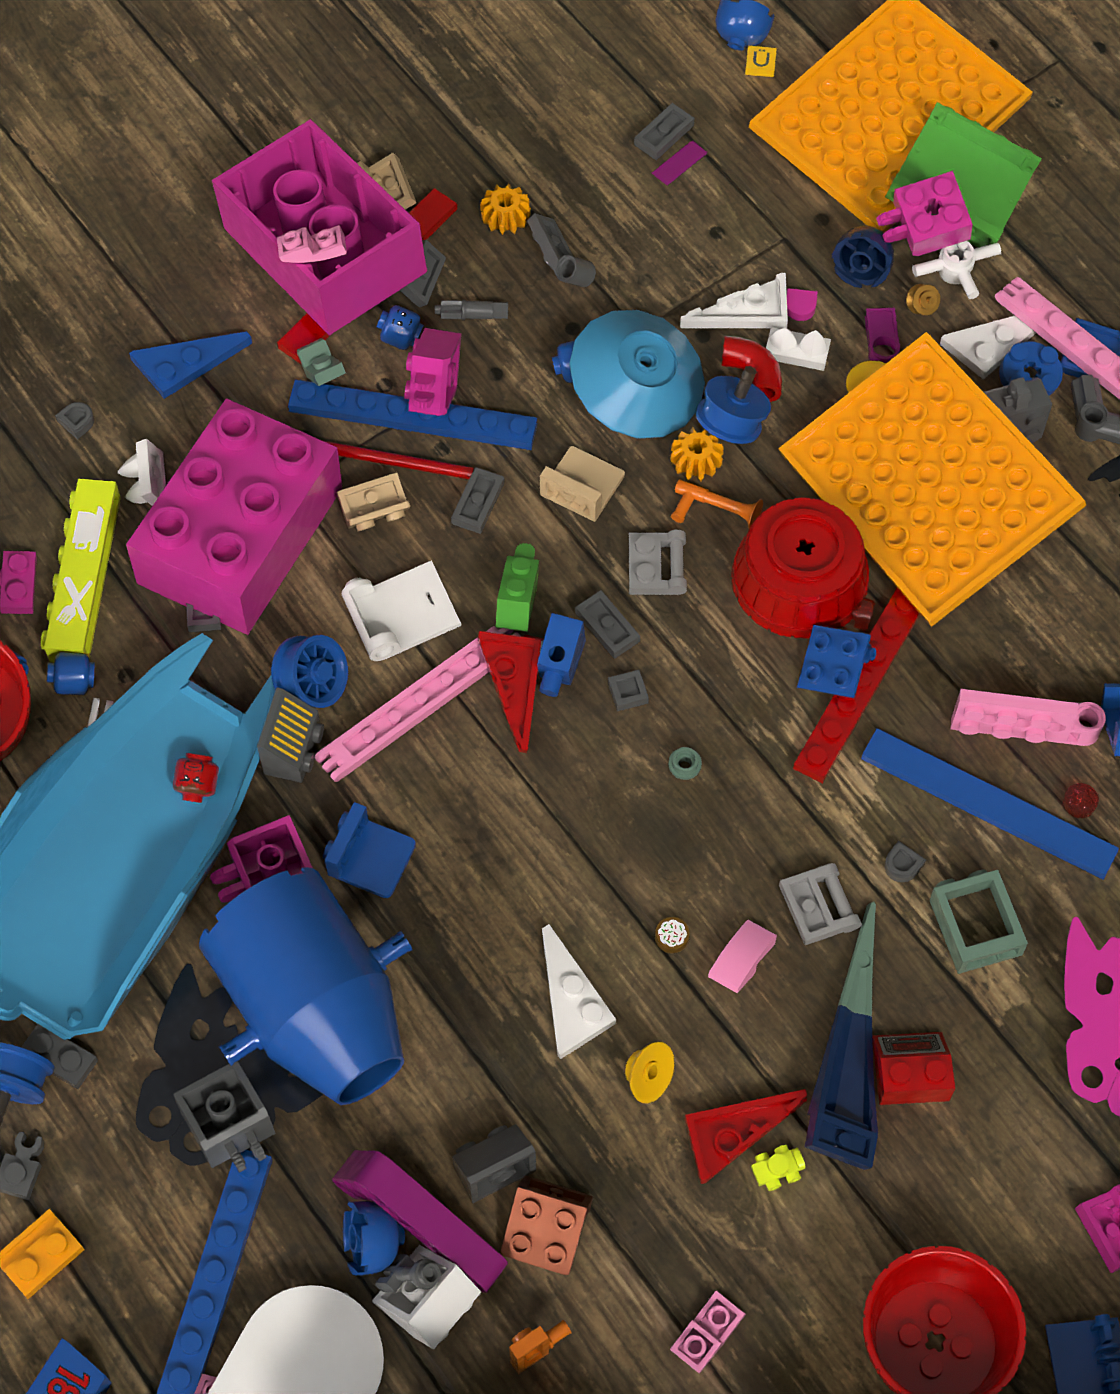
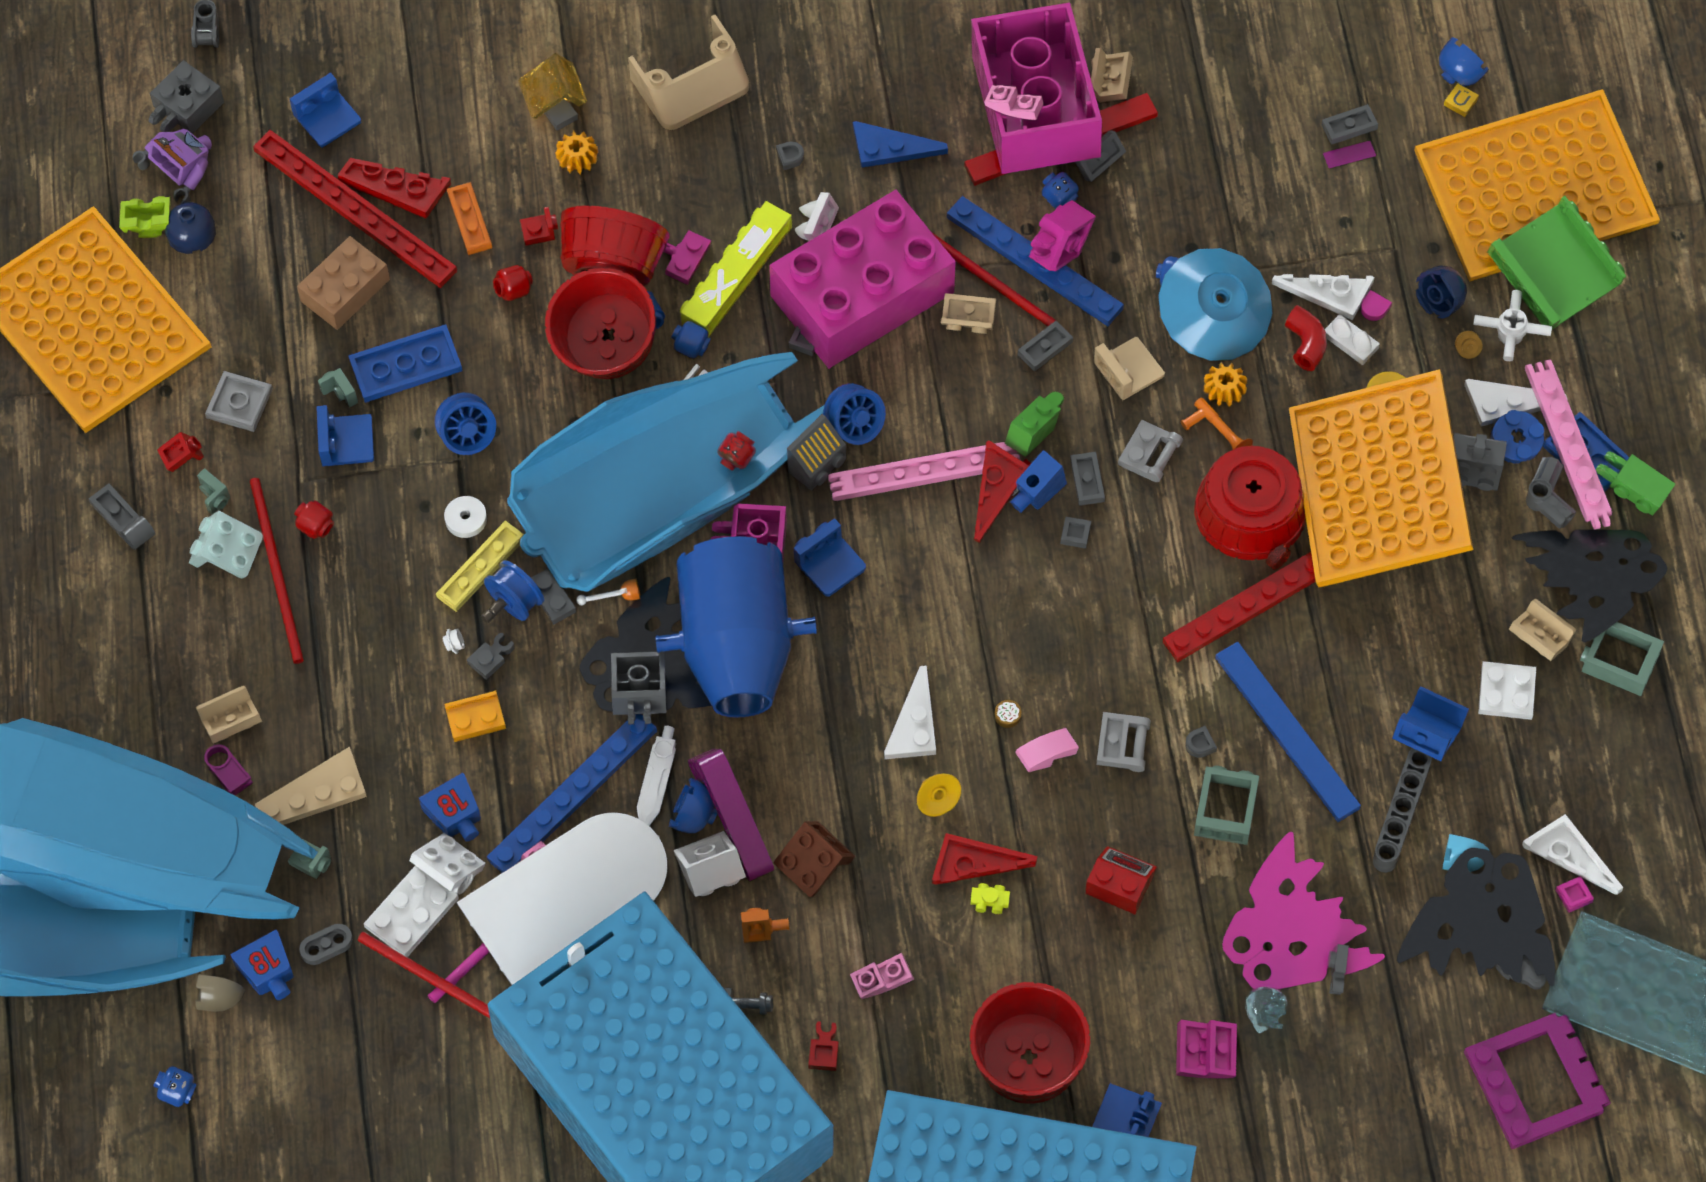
camera: 30 degrees right, 0 degrees up
sand green bracket [297,338,346,386] -> none
white door [341,560,462,661] -> none
dark grey hinge [375,1254,441,1293] -> none
dark grey piece [435,299,508,321] -> none
dark grey slope [452,1124,536,1204] -> none
light orange gear [480,183,531,235] -> none
dark grey plate [527,213,596,287] -> none
sand green plate [668,747,702,780] -> none
blue wheel [696,366,771,444] -> none
blue hinge [797,625,876,698] -> none
dark blue plate [805,901,878,1170] -> none
magenta piece [864,308,900,363] -> none
dark pink hinge [876,171,973,256] -> none
bright pink hinge [951,689,1106,746] -> none
clear red tile [1063,783,1099,818] -> none
none -> hinge [576,579,641,605]
none -> white piece [637,726,676,826]

